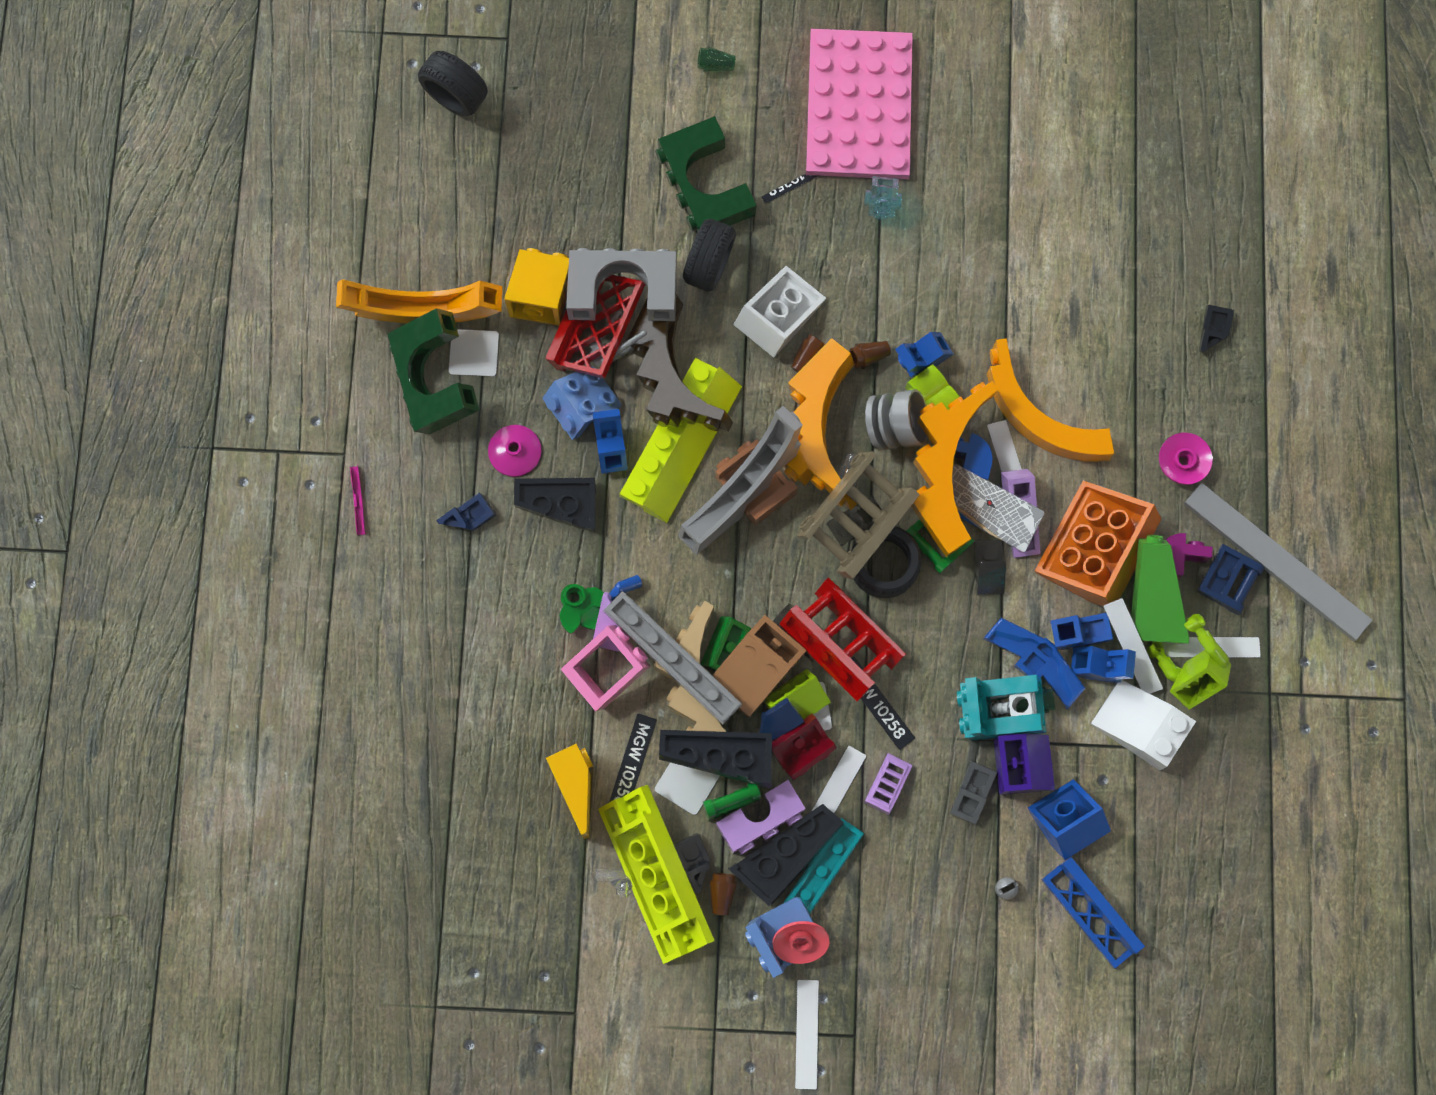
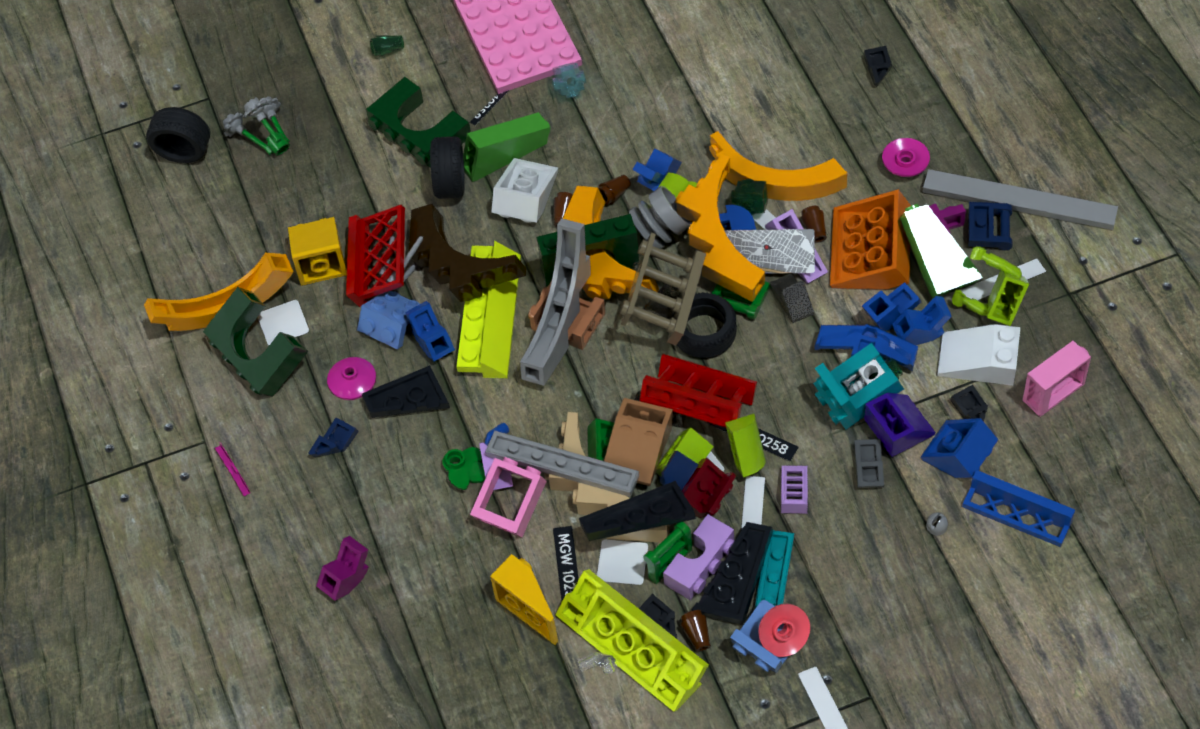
camera: 15 degrees left, 20 degrees down
light grey arch [566,248,677,321] -> none
white sticker [1104,599,1163,694] -> none
none -> plant [223,96,290,156]
none -> magenta brick [316,536,369,601]
none -> bright green slope [463,112,550,182]
none -> dark green arch [536,214,639,287]
none -> lime brick [725,413,766,478]
none -> clear green brick [731,179,768,215]
none -> reddish brown cone [800,205,827,243]
none -> black slope [950,384,988,421]
none -> bright pink window [1022,341,1091,417]

